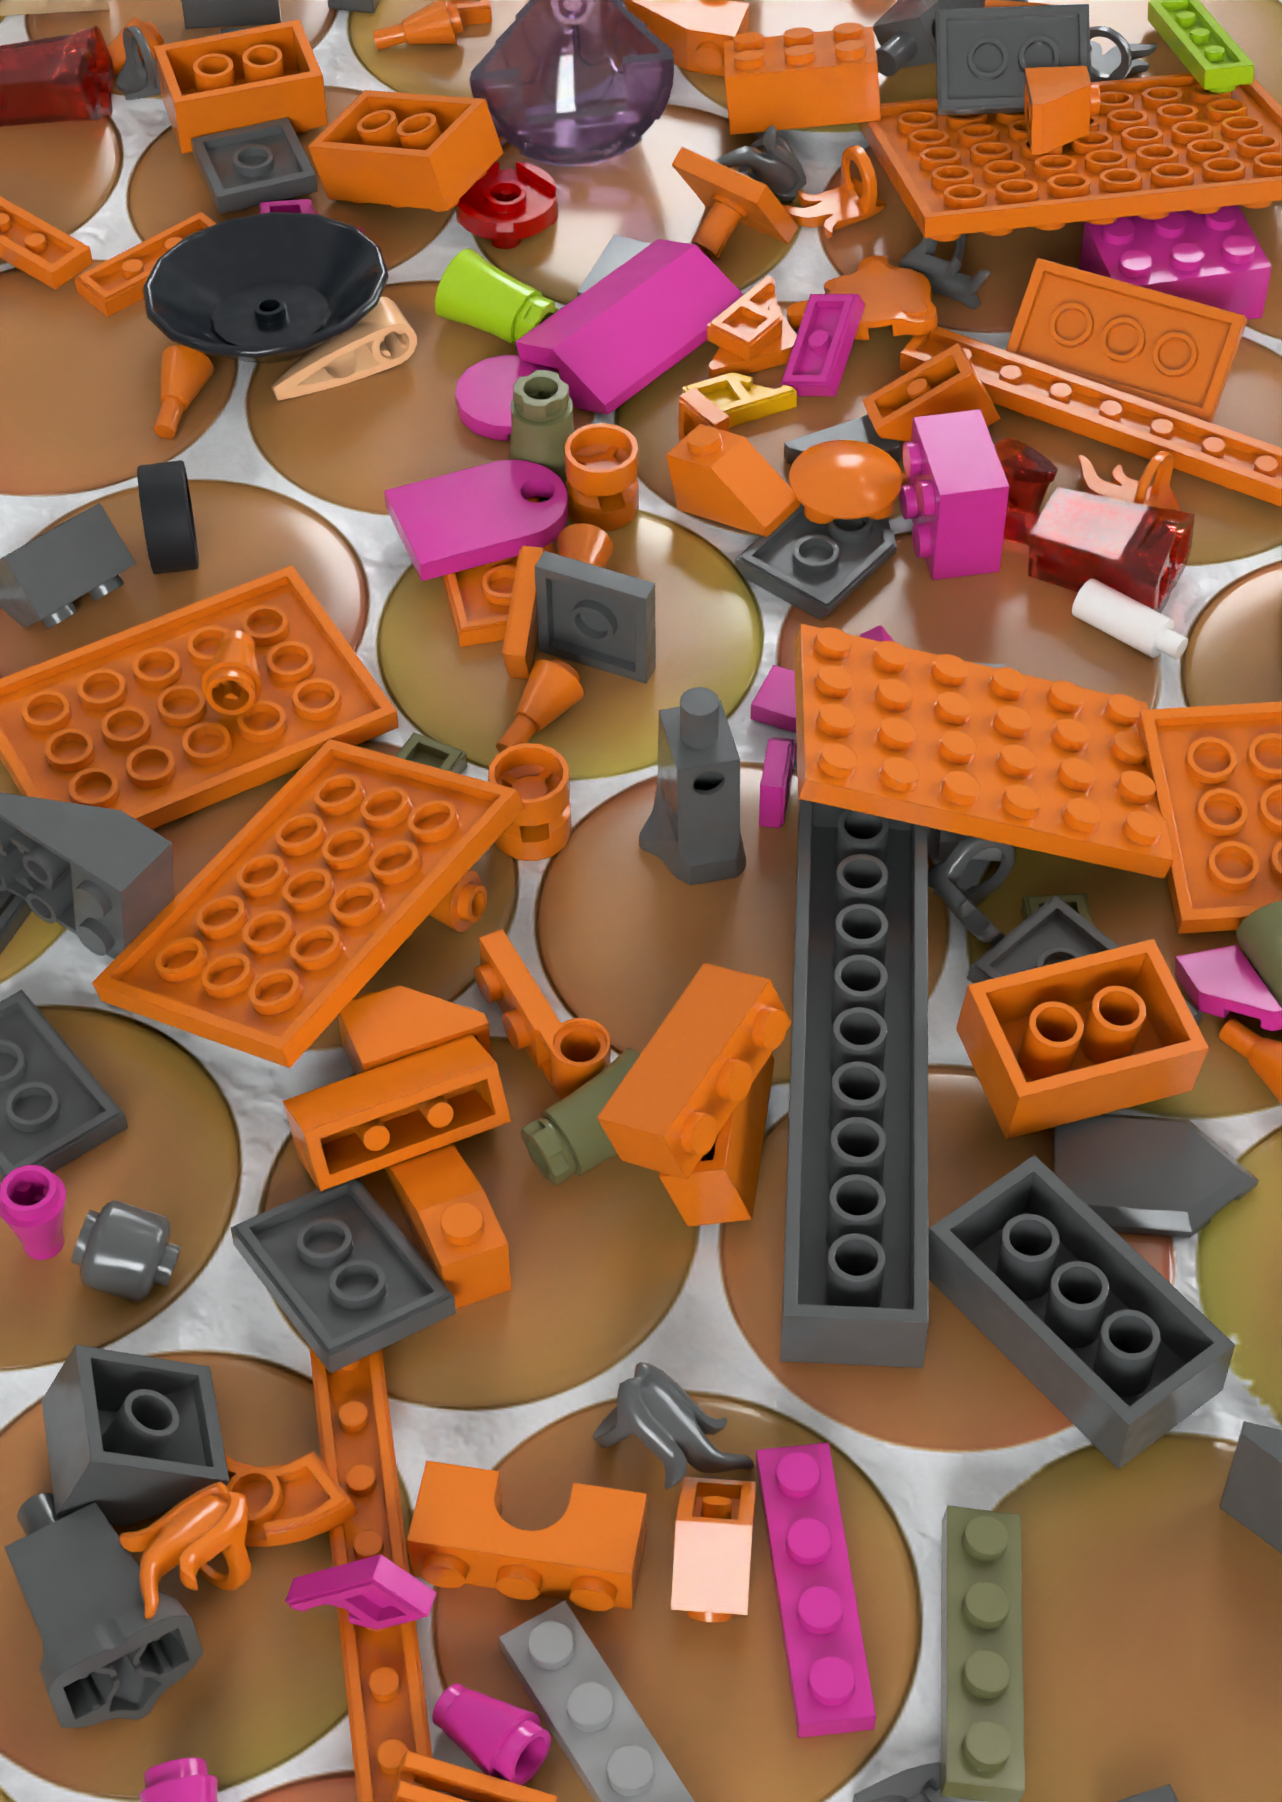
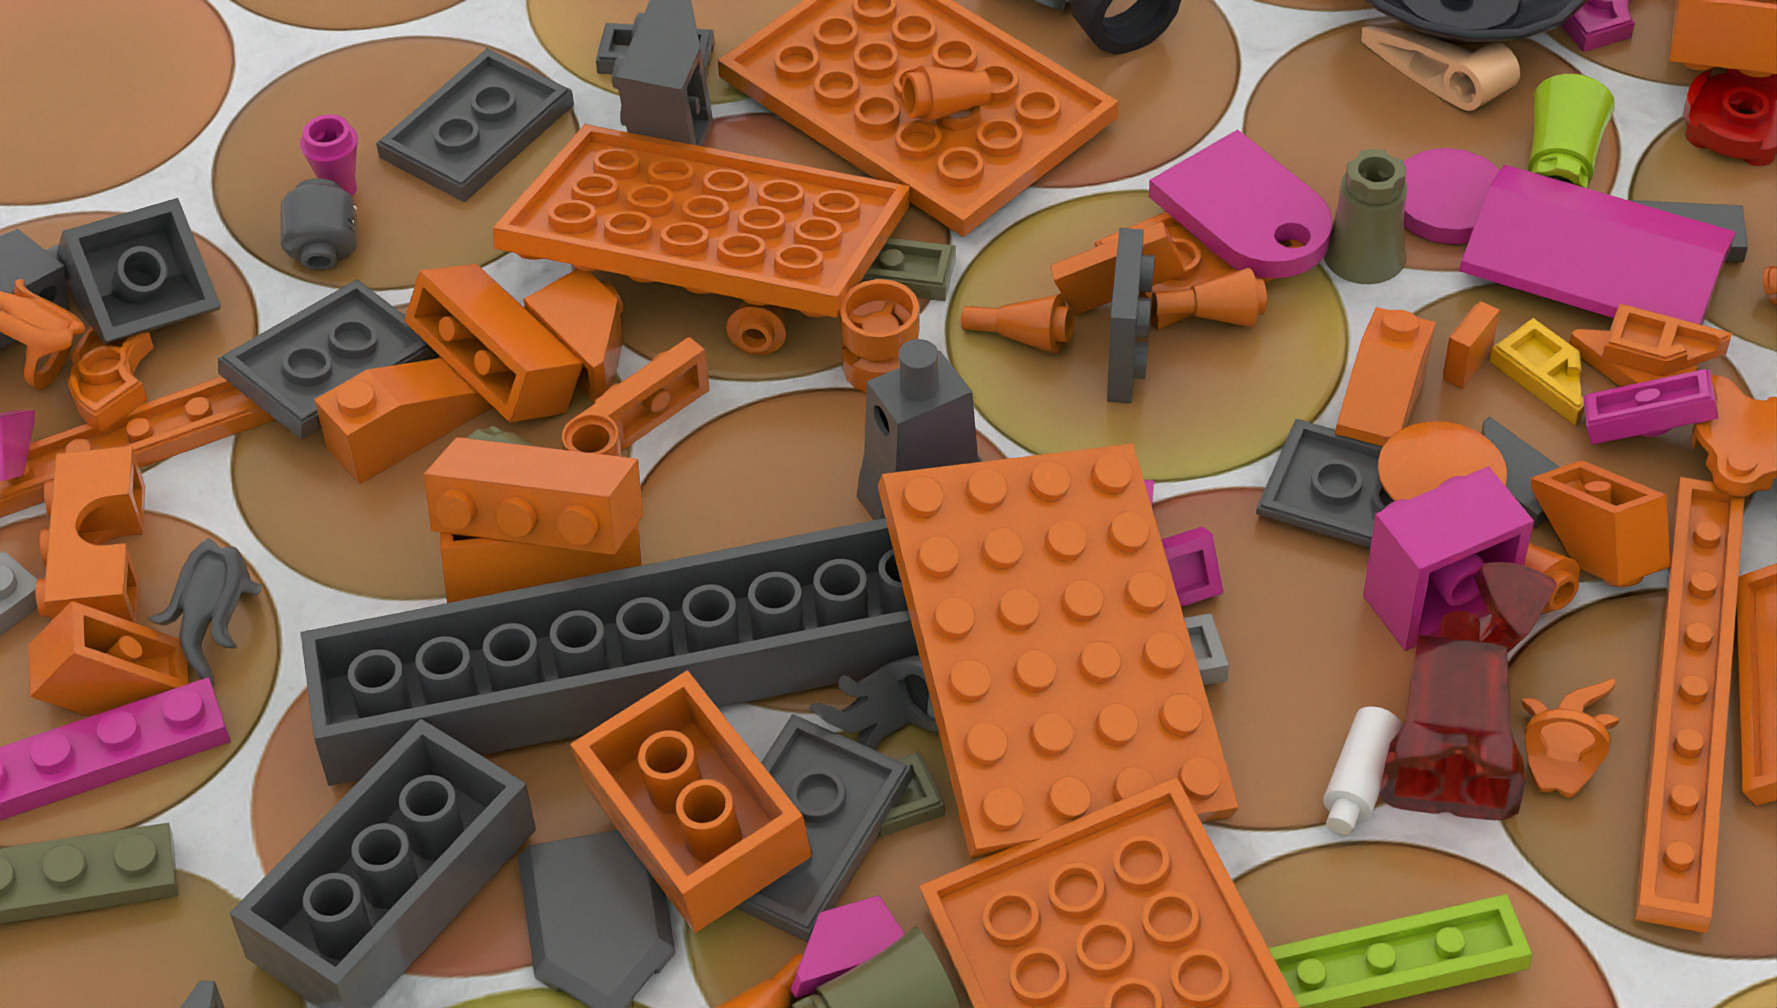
camera: 75 degrees right, 0 degrees up
orange wheel [564,423,639,532] -> none

